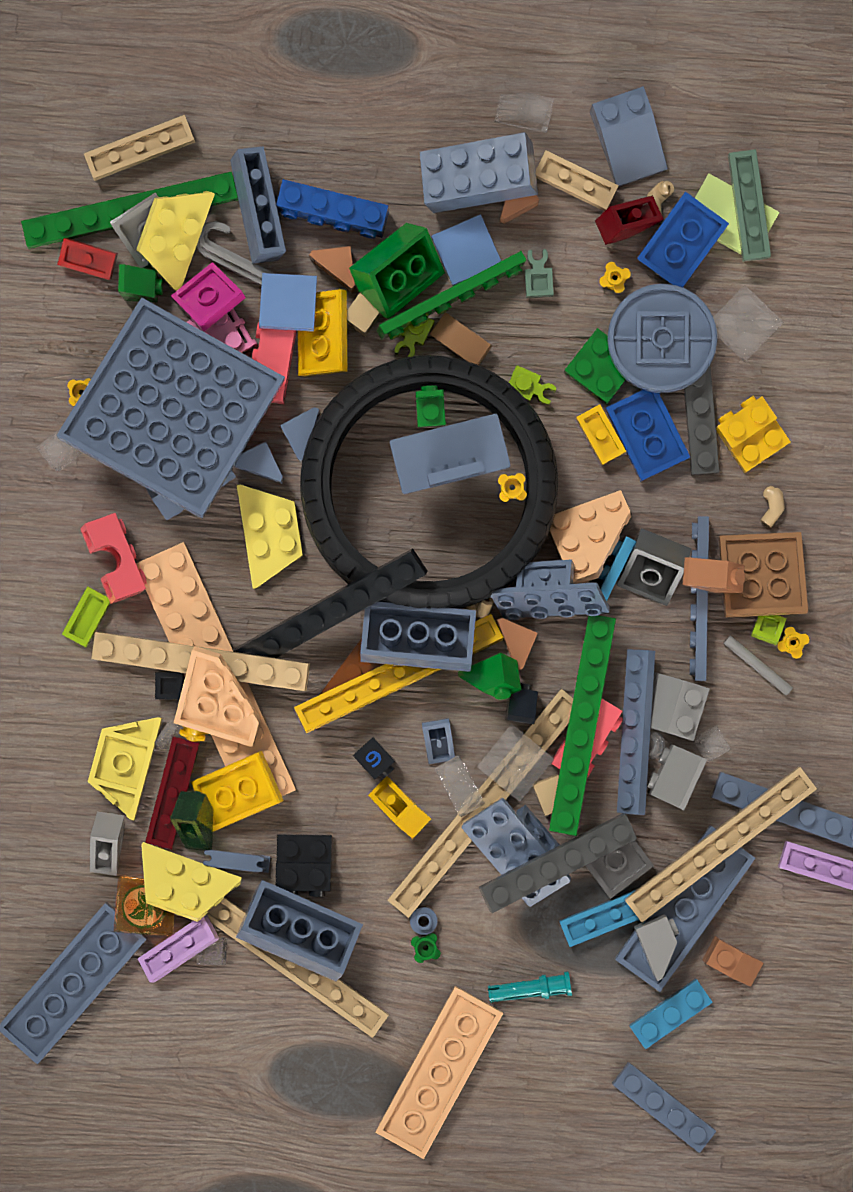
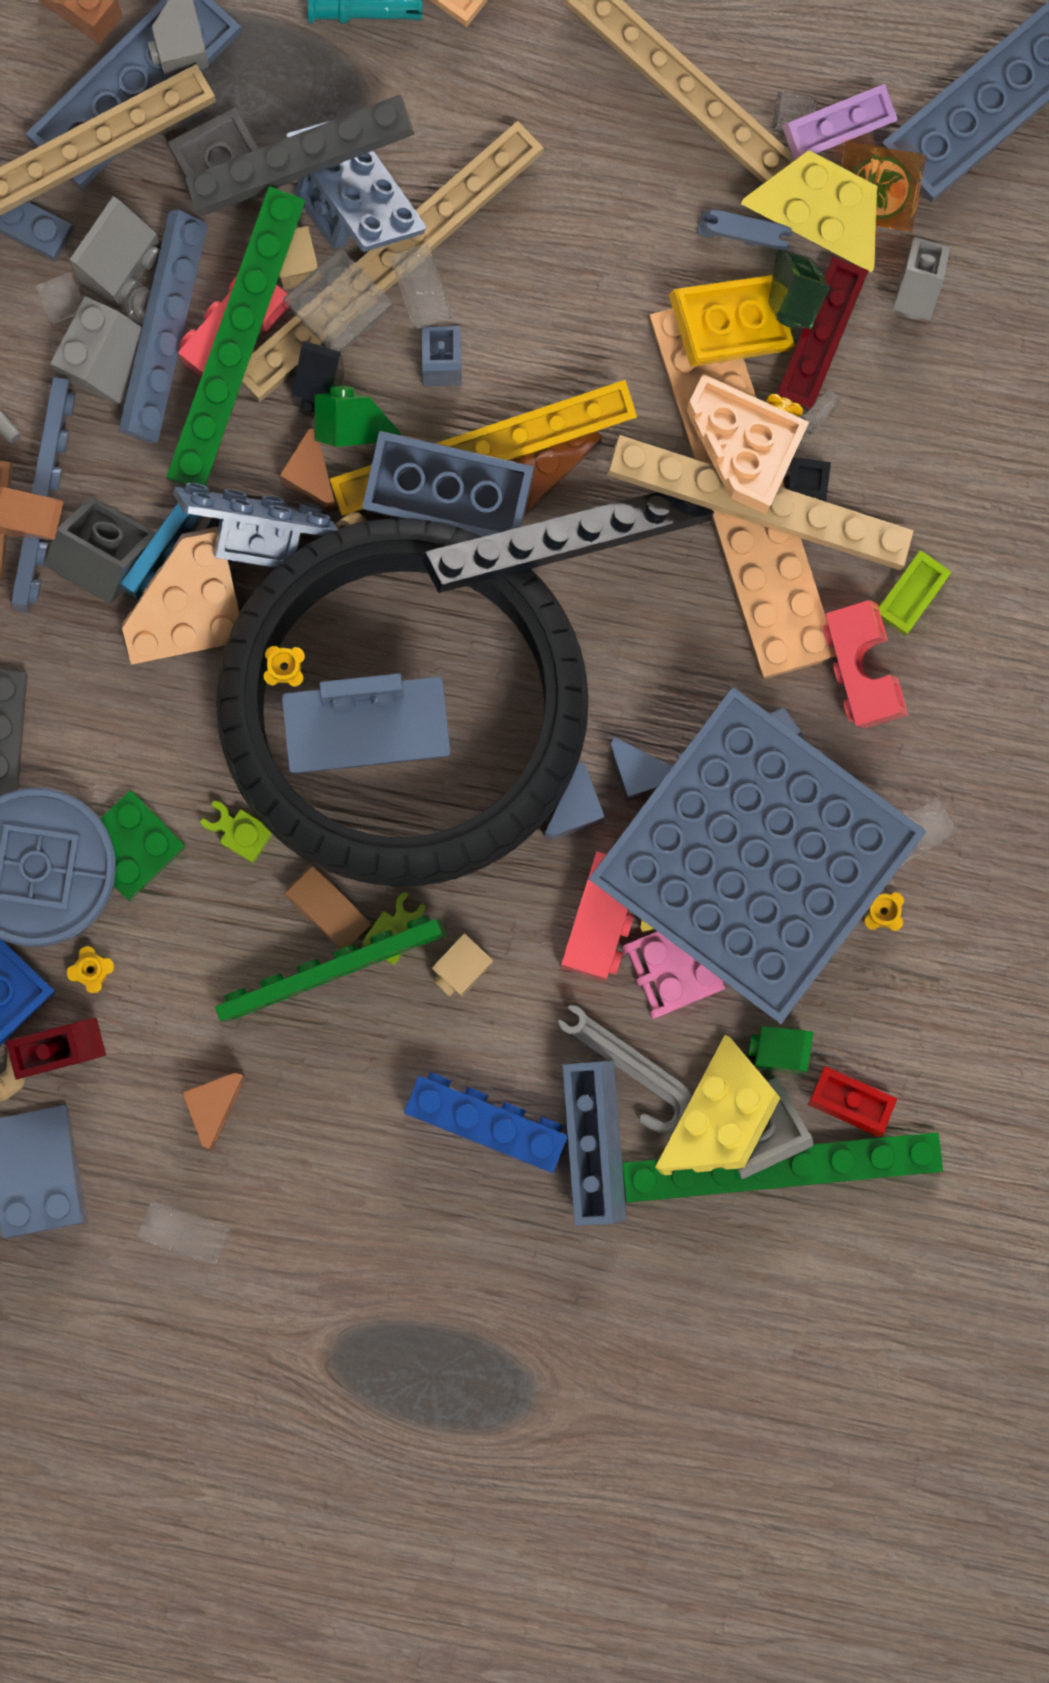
camera: 170 degrees left, 5 degrees down
tan plate [84,115,195,181] -> none
light yellow wing [88,717,163,820] -> none
dark pink plate [171,262,246,332] -> none
sand blue brick [236,880,363,981] -> none
light yellow wing [237,485,303,589] -> none
medium blue tile [259,273,317,331] -> none
black plate [275,834,332,897] -> none
yellow tile [298,289,348,377] -> none
nougat slope [309,246,356,293] -> none
green slope [349,223,445,319] -> none
black brick [353,737,395,780] -> none
yellow slope [368,776,431,839] -> none
sand blue plate [410,907,437,935] -> none
green plate [411,933,441,963] -> none
green bracket [416,385,446,428] -> none
sand blue brick [420,132,538,213] -> none
medium blue tile [431,214,501,286] -> none
sand green plate [524,249,554,298] -> none
tan plate [536,150,619,211] -> none
dark azure plate [559,890,639,947] -> none
yellow plate [575,404,626,465] -> none
blue plate [605,390,690,482] -> none

